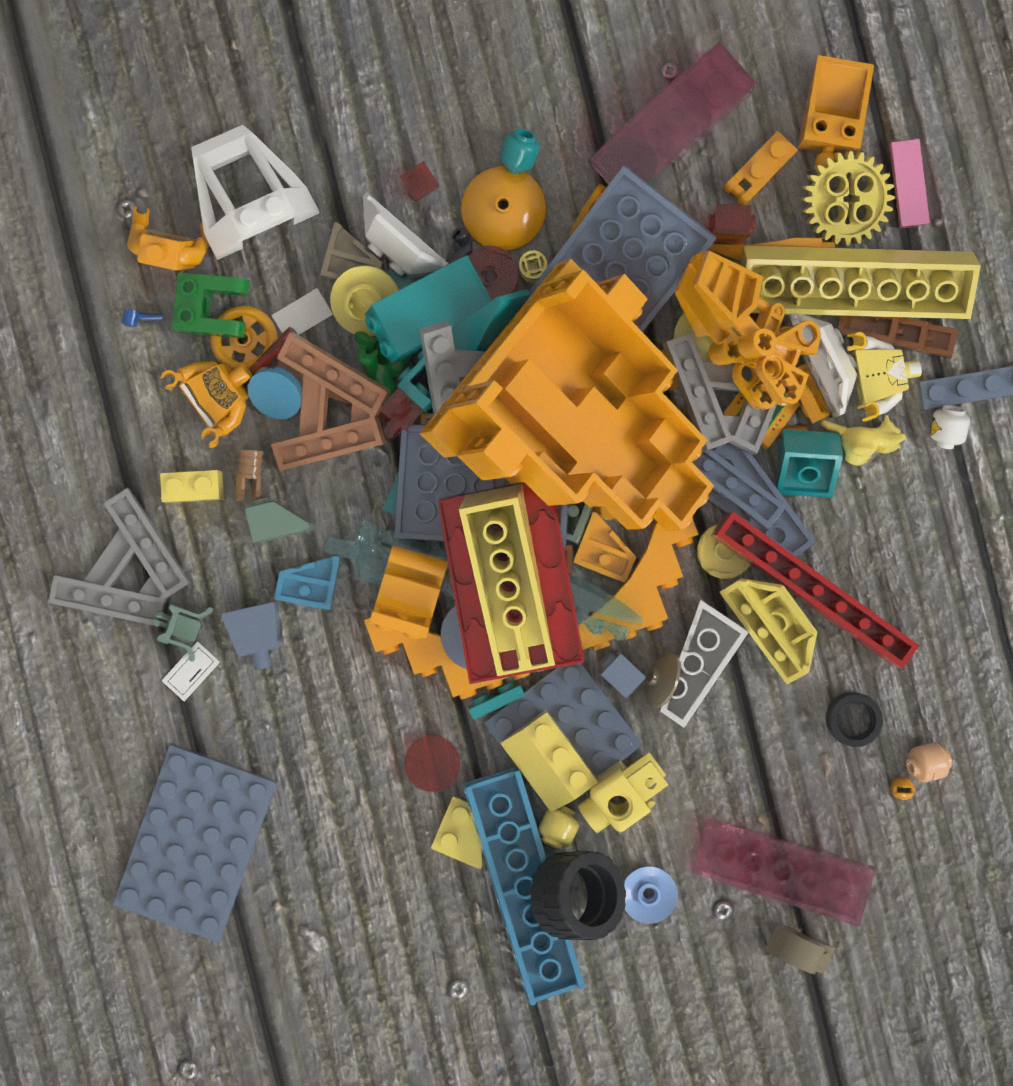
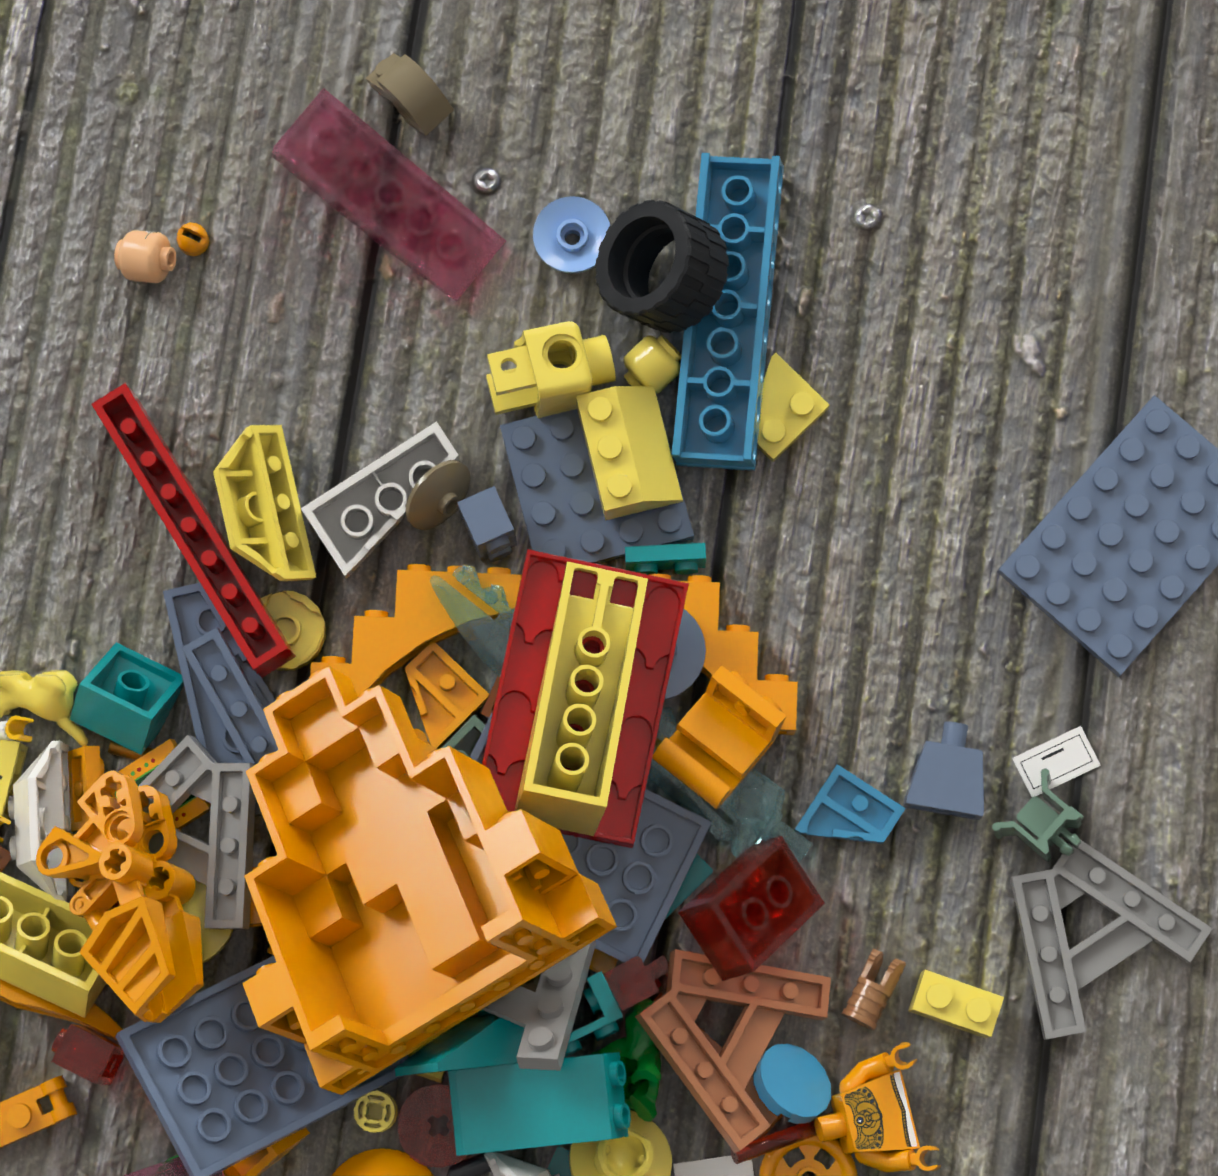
camera: 150 degrees left, 10 degrees down
sand green slope [245,498,316,543] -> none
clear red tile [405,735,460,792] -> none
black tyre [826,692,883,747] -> none
none -> clear red brick [678,836,825,981]

